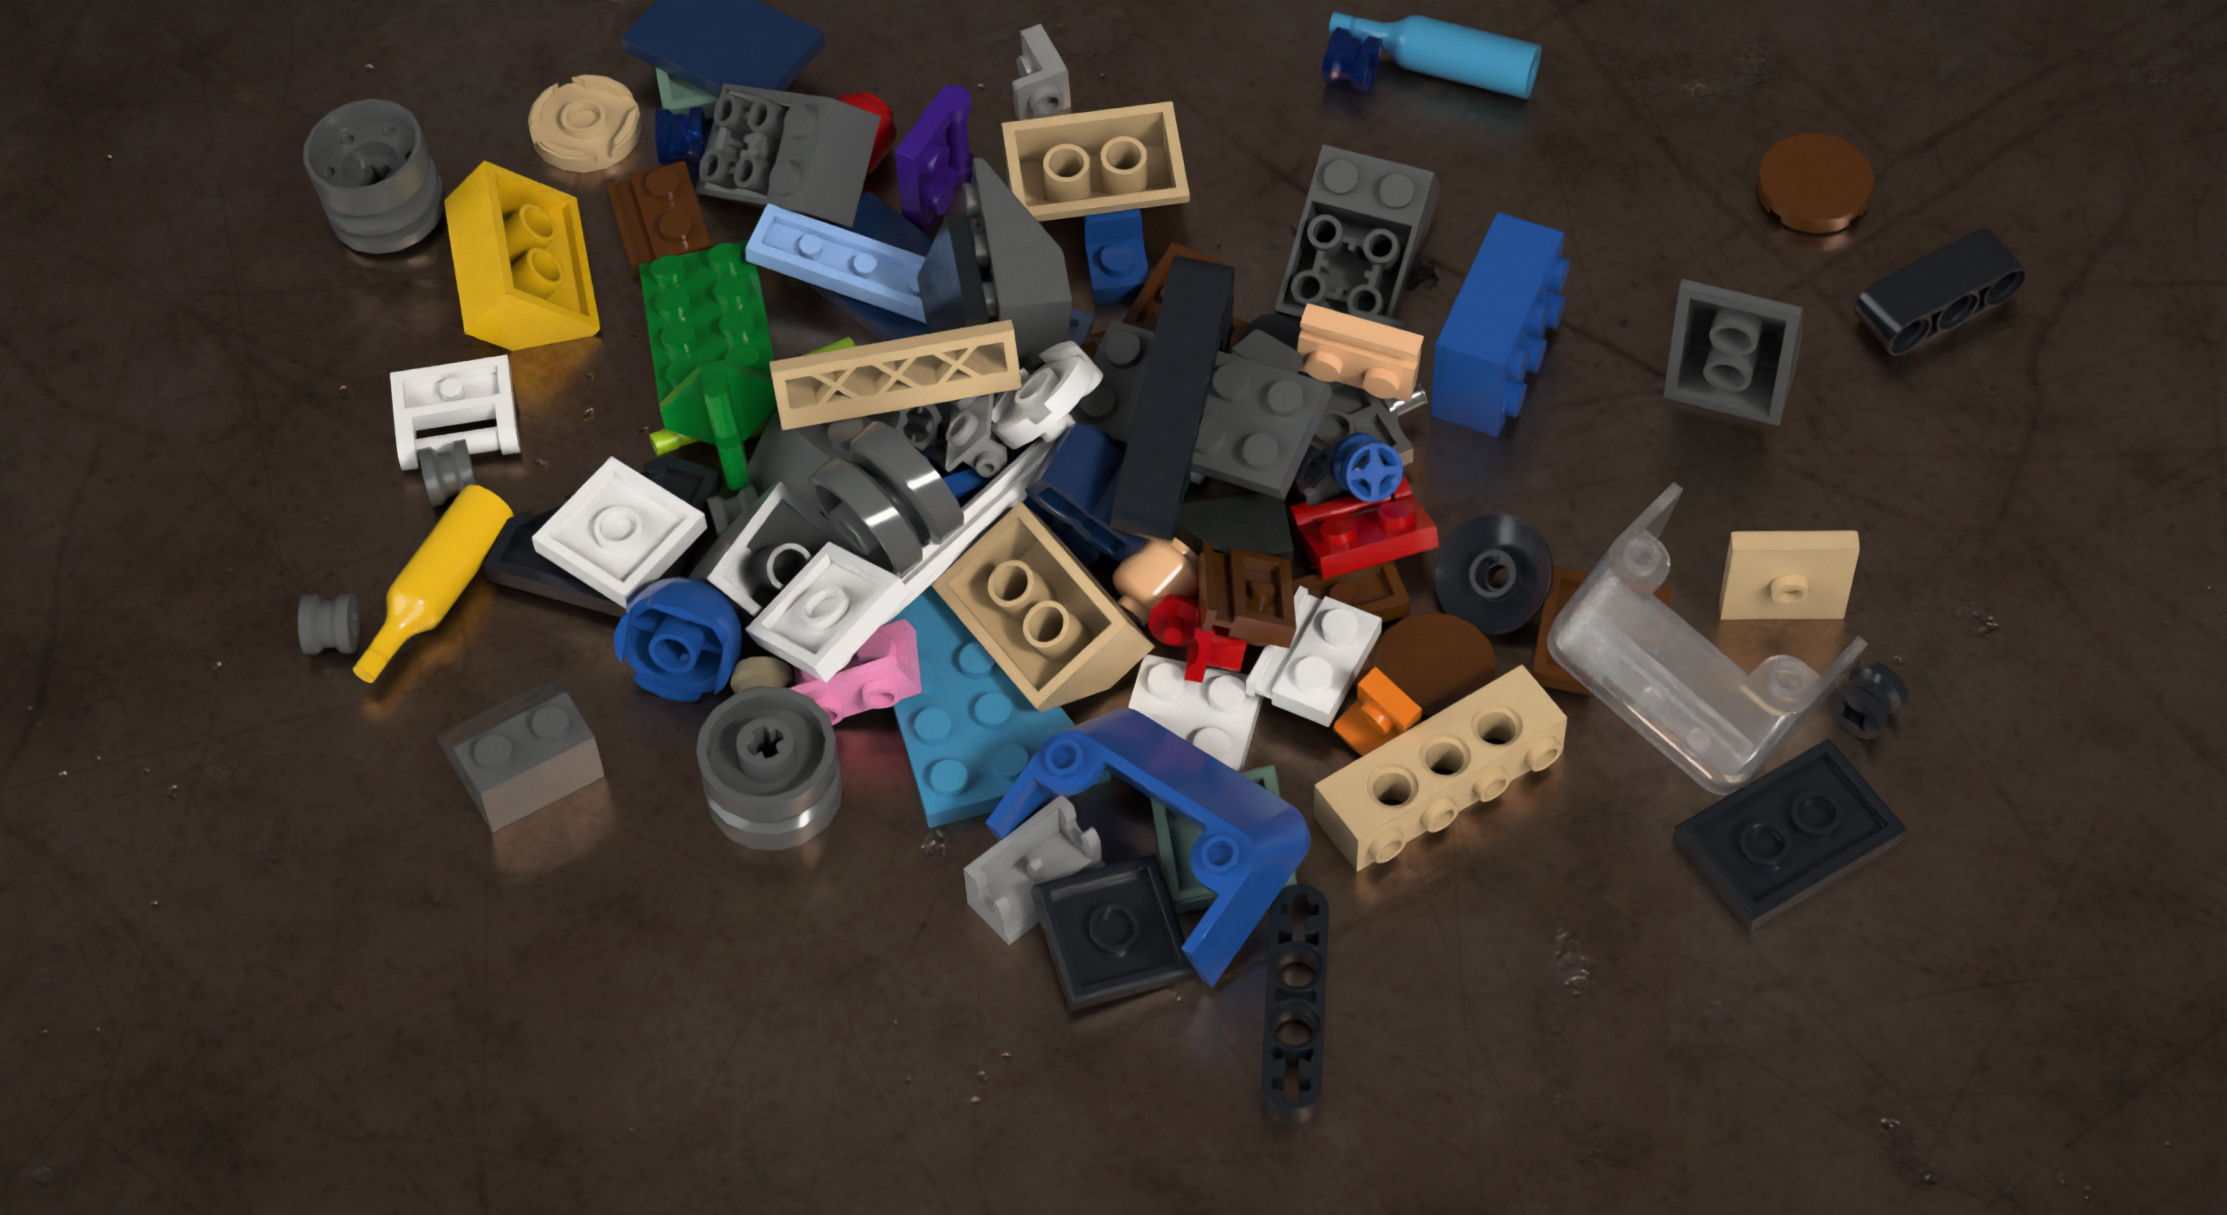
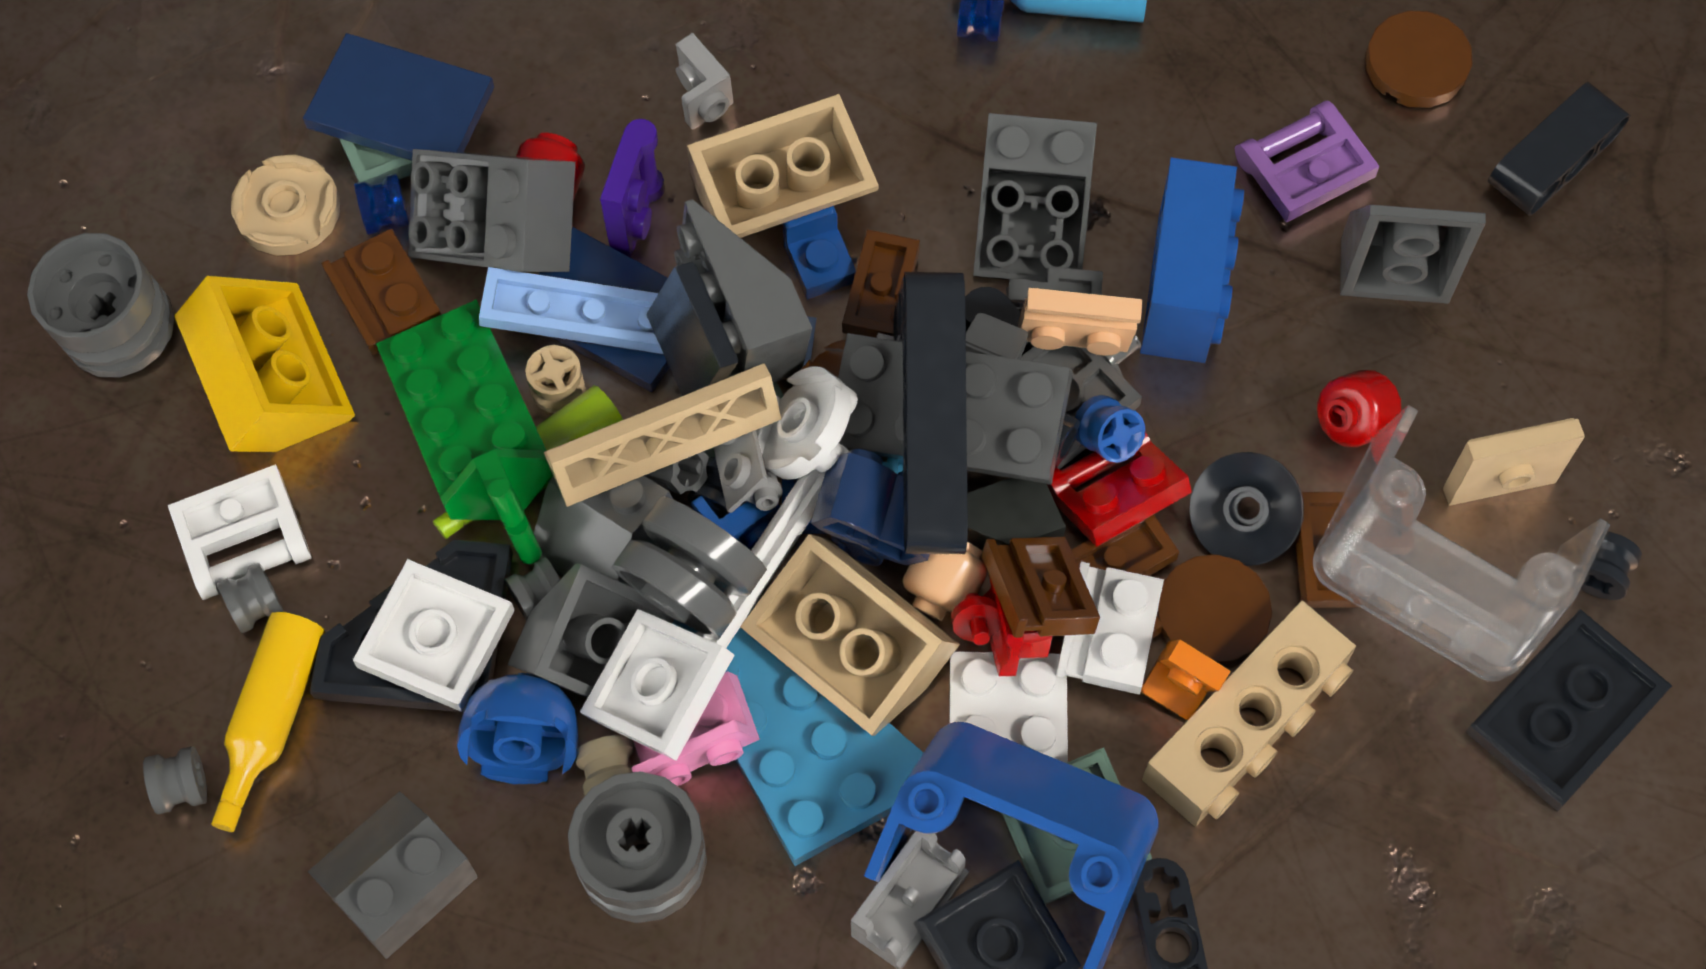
camera: 15 degrees left, 10 degrees up
none -> tan wheel [525,345,586,413]
none -> medium lavender plate [1235,100,1379,223]
none -> red head [1317,370,1402,447]

